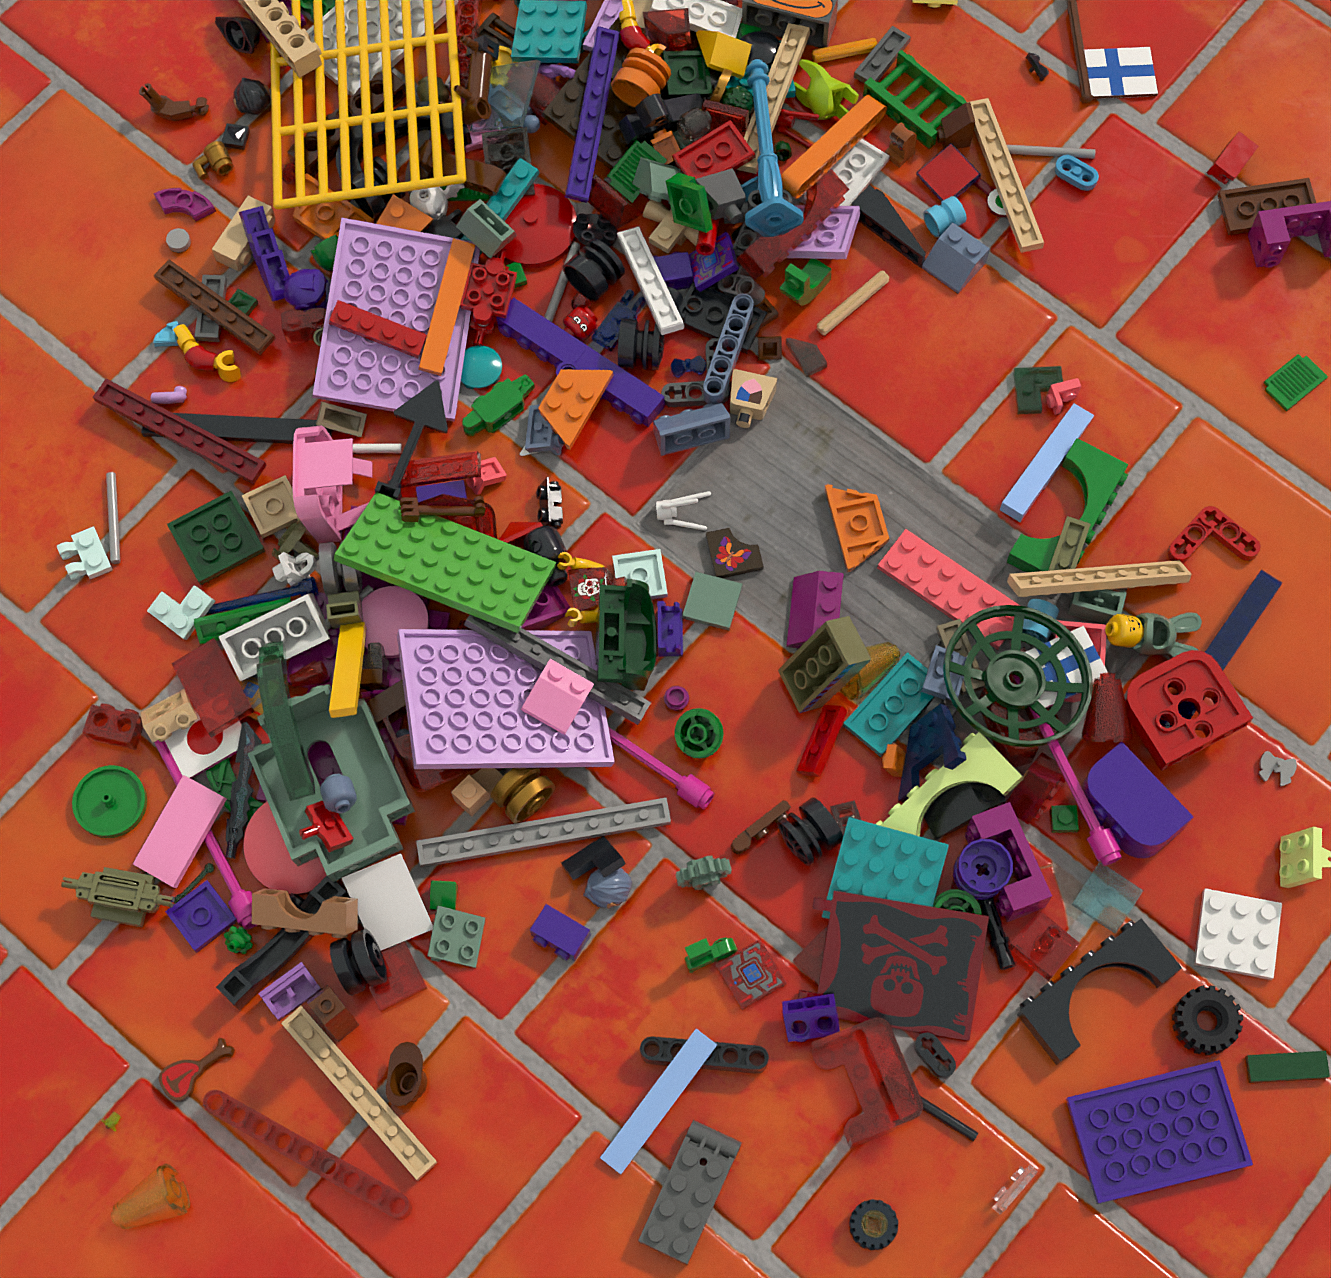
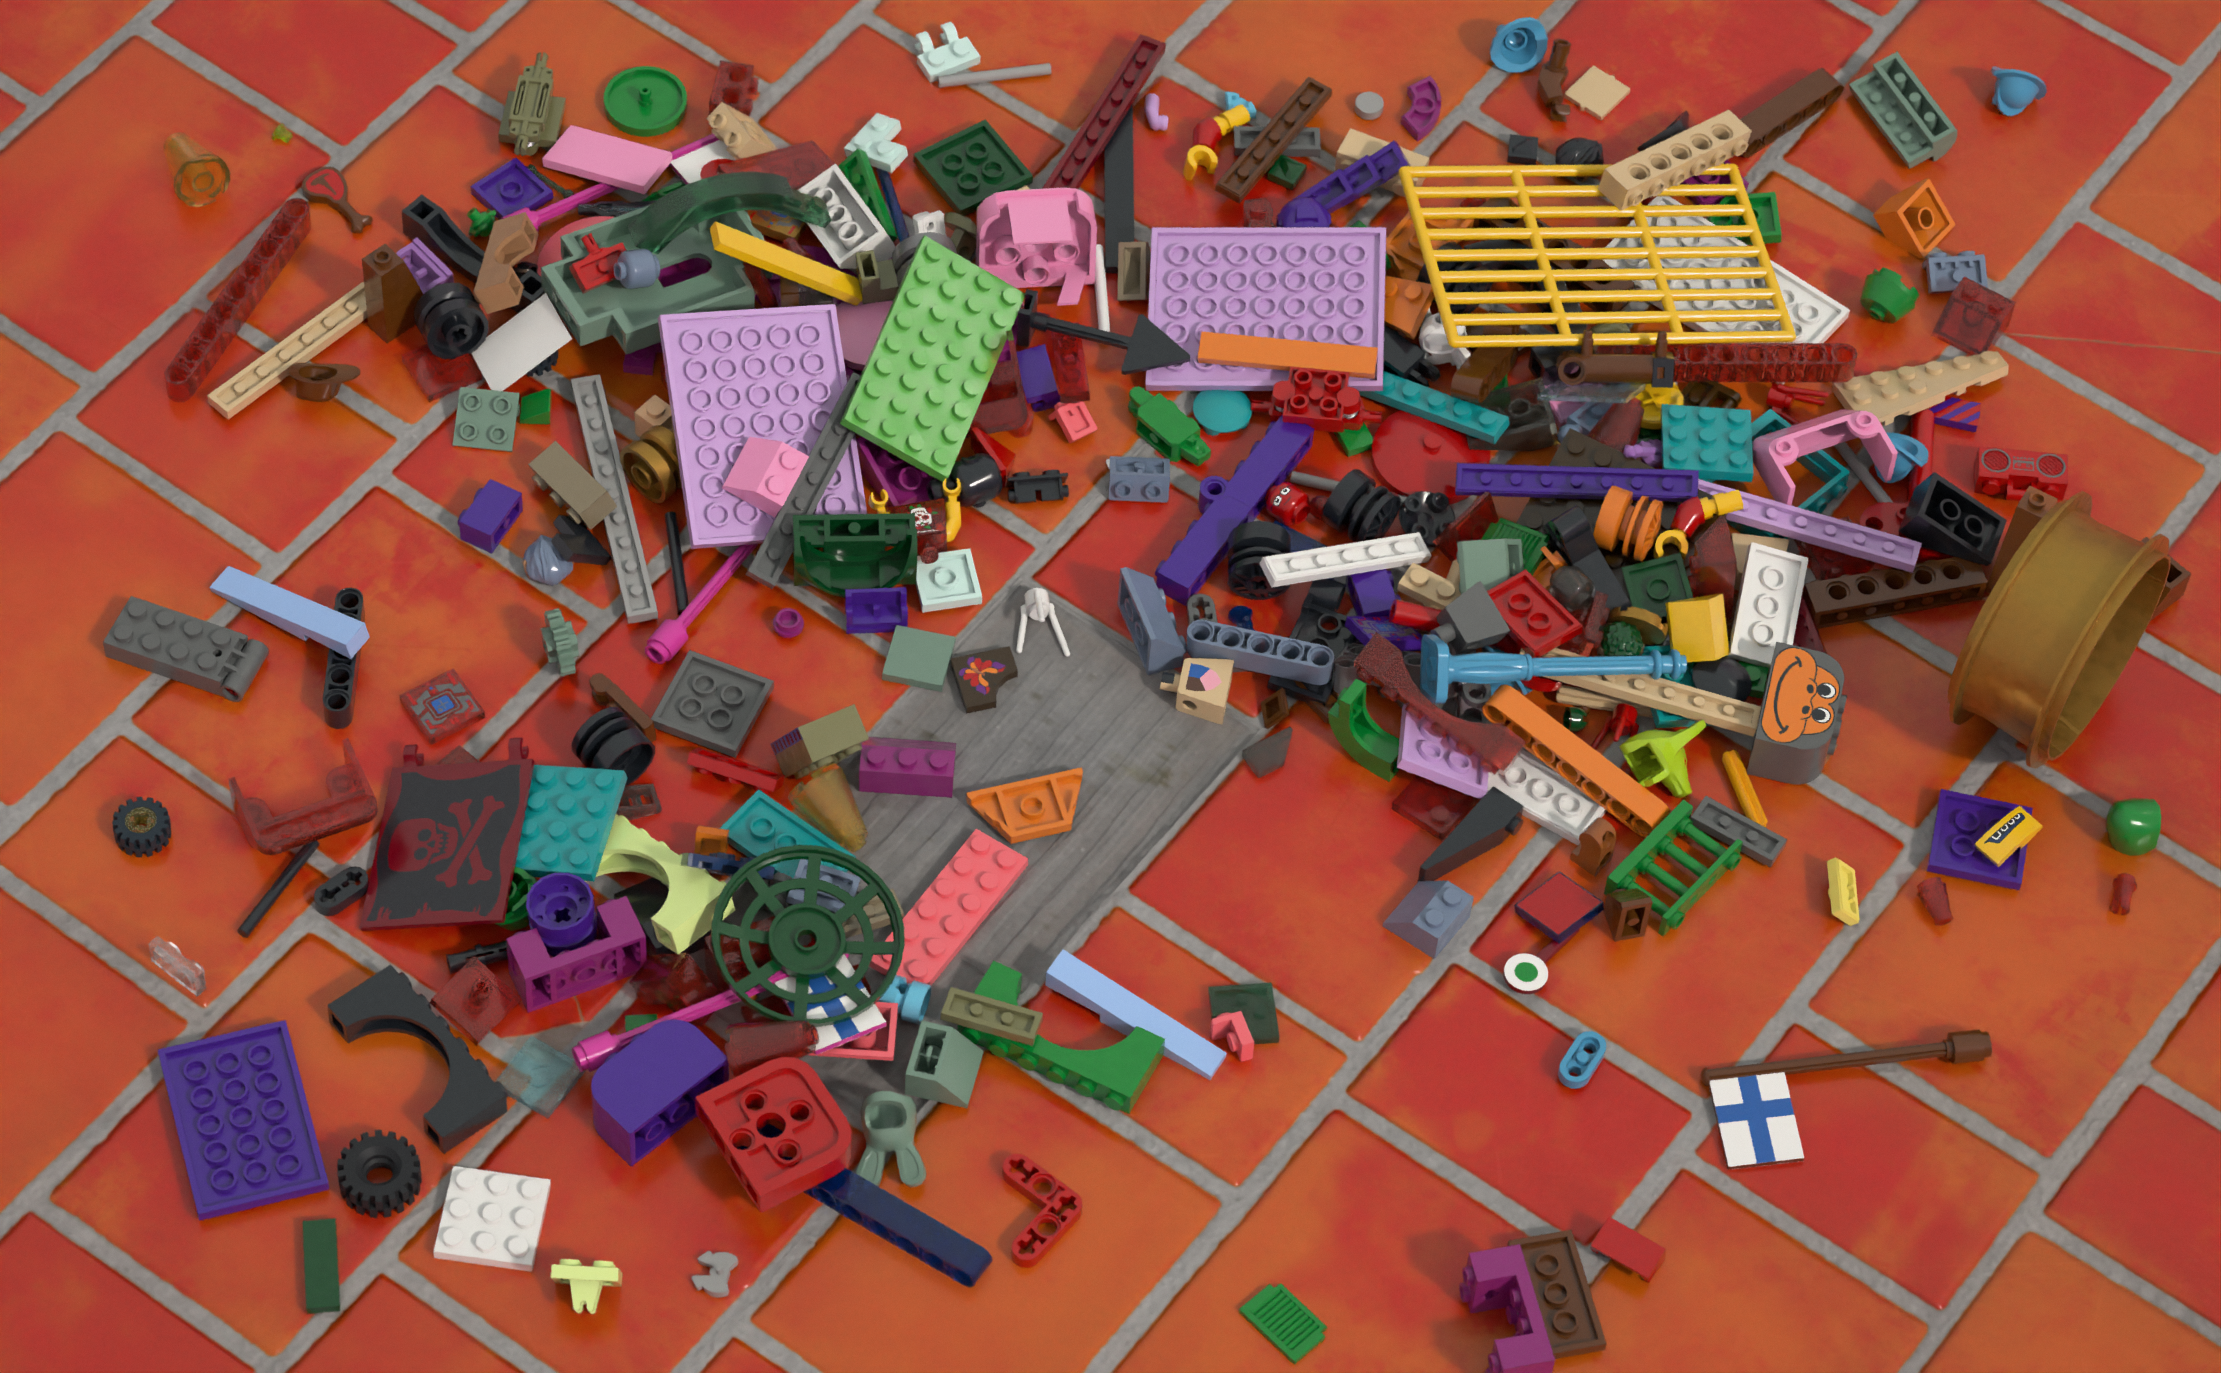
camera: 80 degrees right, 15 degrees down
pearl gold piece [192,141,234,180] -> none
red plate [329,300,427,358] -> none
reddish brown hinge [399,496,485,522] -> none
sand green slope [456,199,517,258] -> none
orange wing [538,369,614,449] -> none
green plate [665,173,713,233] -> none
green cone [674,708,724,758] -> none
green piece [684,937,738,973] -> none
dark purple brick [782,994,840,1042] -> none
tan axle [817,271,889,335] -> none
medium azure wheel [923,196,967,238] -> none
tan plate [970,98,1044,253] -> none
light grey bar [1007,145,1095,159] -> none
tan plate [1007,560,1192,597] -> none
black piece [1025,52,1049,81] -> none
yellow head [1105,614,1144,648] -> none
none -> dark tan brick [528,441,618,530]
none -> dark grey plate [651,650,774,758]
none -> black bar [664,512,689,616]
none -> clear red plate [1391,775,1478,841]
none -> dark azure helmet [1489,17,1548,73]
none -> tan piece [1564,66,1631,120]

